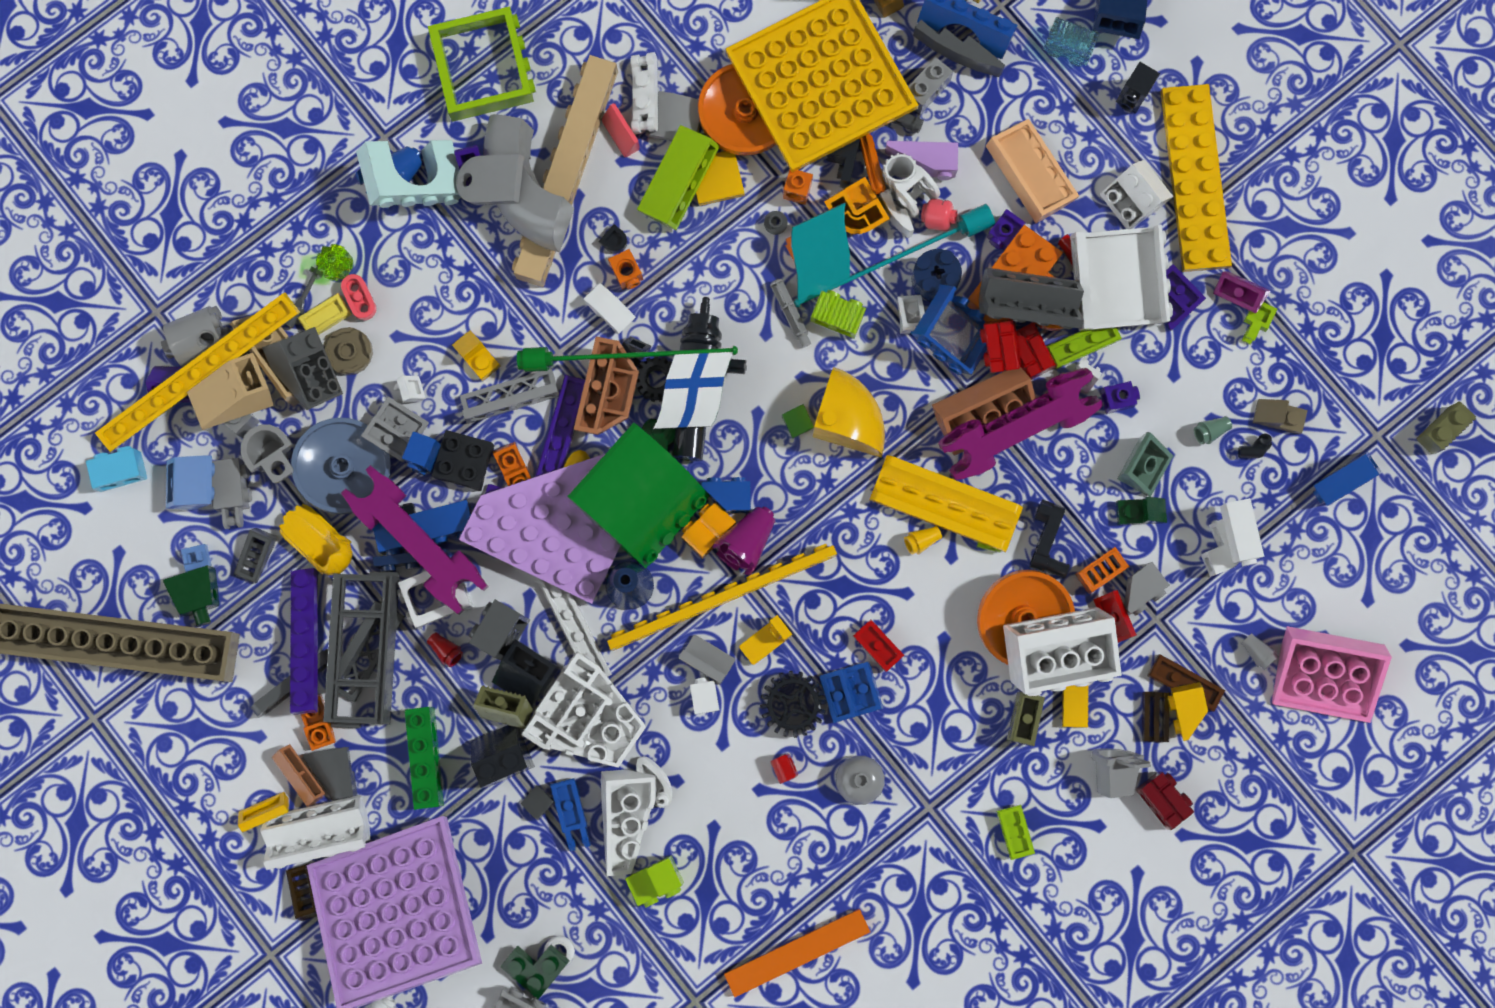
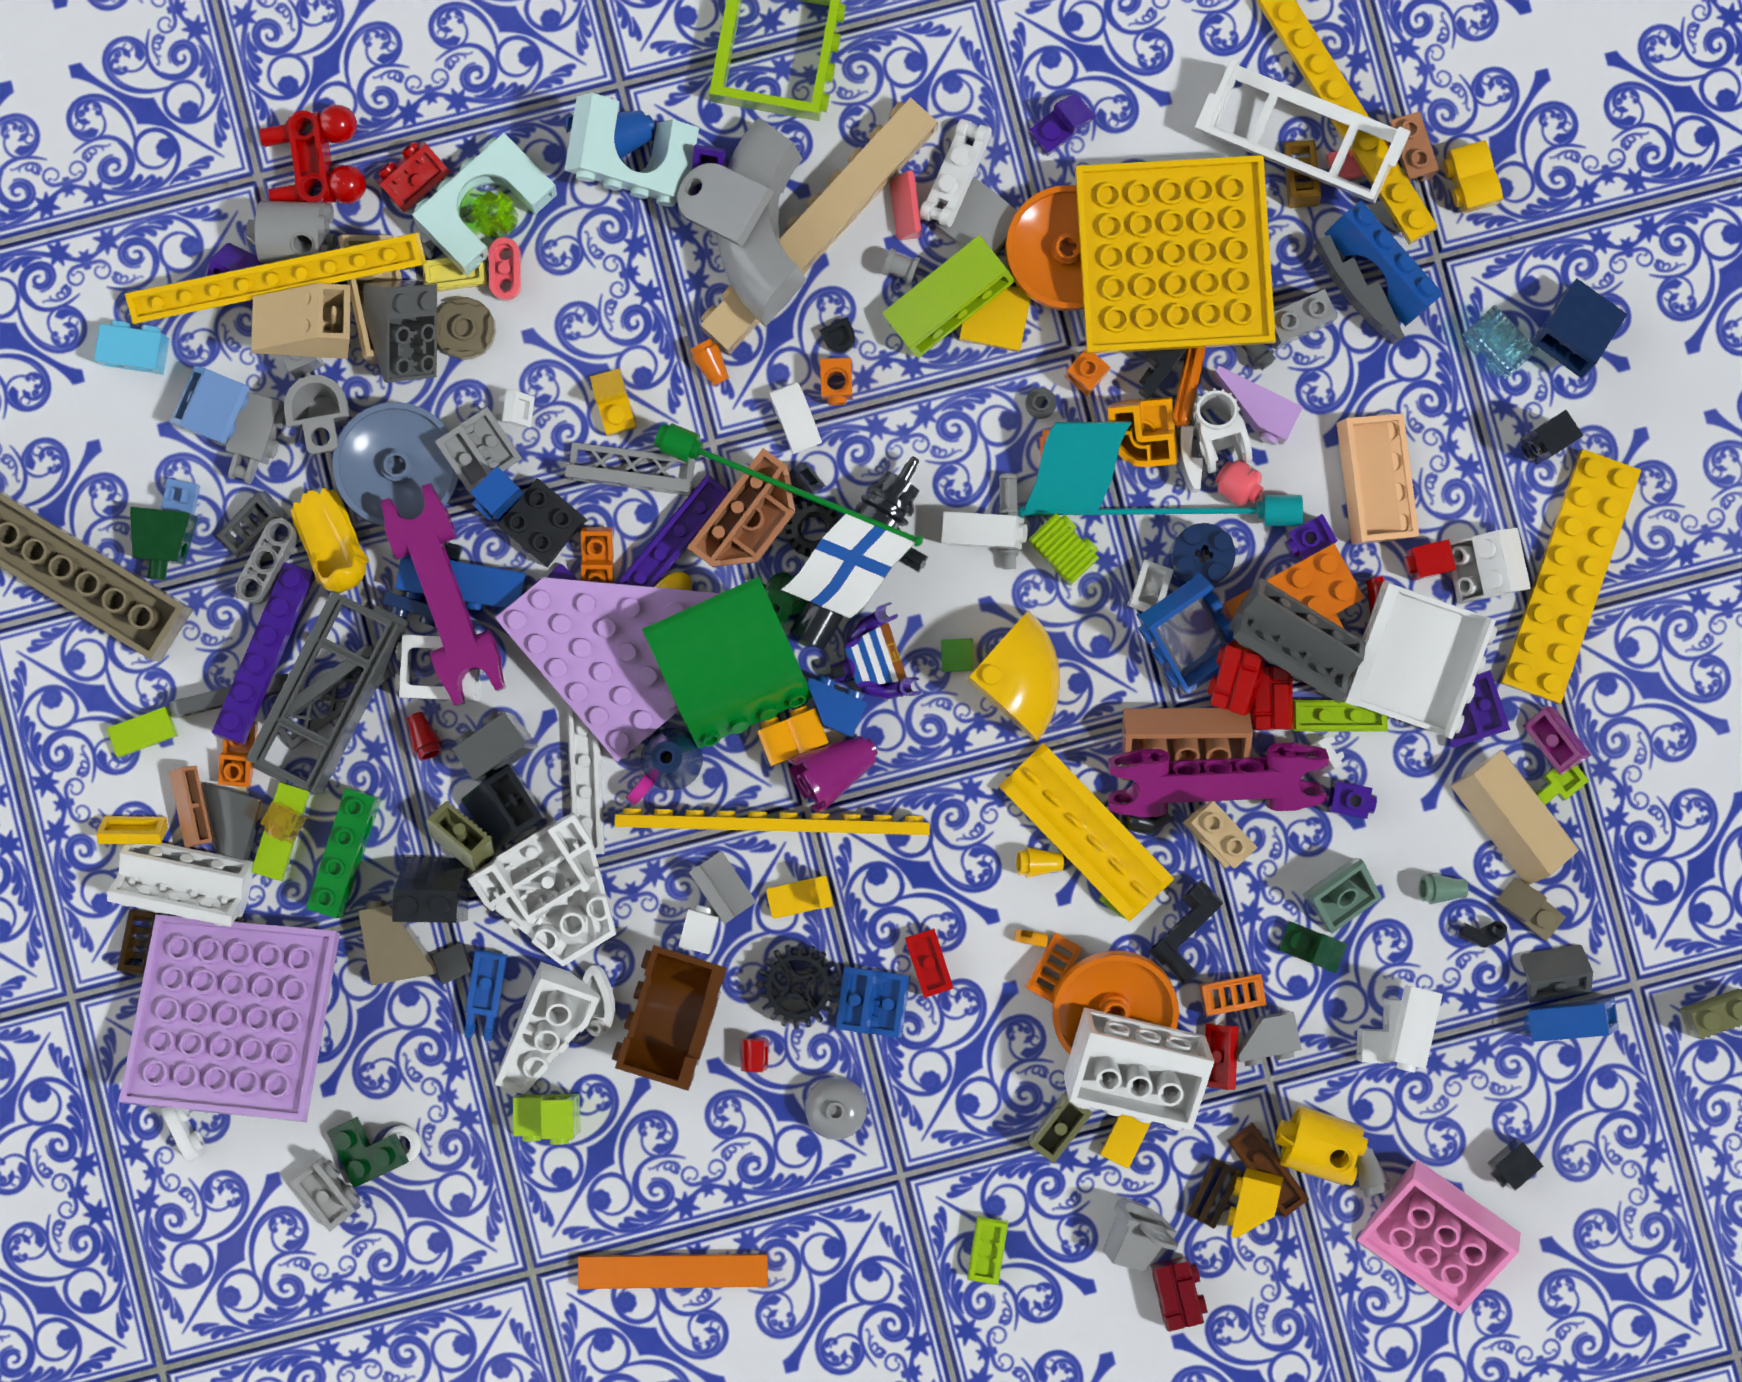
camera: 20 degrees right, 5 degrees up
none -> lime tile [107,707,178,758]
none -> light grey beam [235,518,299,605]
none -> lime tile [251,782,311,881]
none -> red piece [259,104,366,204]
none -> clear yellow brick [260,801,308,844]
none -> dark tan slope [358,900,438,986]
none -> red bracket [376,141,450,213]
none -> light aqua arch [412,133,557,277]
none -> reddish brown cylinder [612,945,727,1091]
none -> dark pink tile [625,774,654,805]
none -> orange cone [690,338,730,386]
none -> torso [830,602,921,700]
none -> light grey bush [882,248,920,285]
none -> white brick [941,512,1028,550]
none -> light orange tile [1014,929,1048,947]
none -> orange slope [1024,932,1082,1003]
none -> dark purple slope [1029,93,1096,156]
none -> black arm [1124,812,1173,835]
none -> tan panel [1182,801,1258,868]
none -> yellow cylinder [1275,1105,1368,1186]
none -> red brick [1404,539,1456,581]
none -> tan slope [1450,749,1579,885]
none -> black brick [1487,1138,1544,1191]
none -> dark grey panel [1520,945,1593,1003]

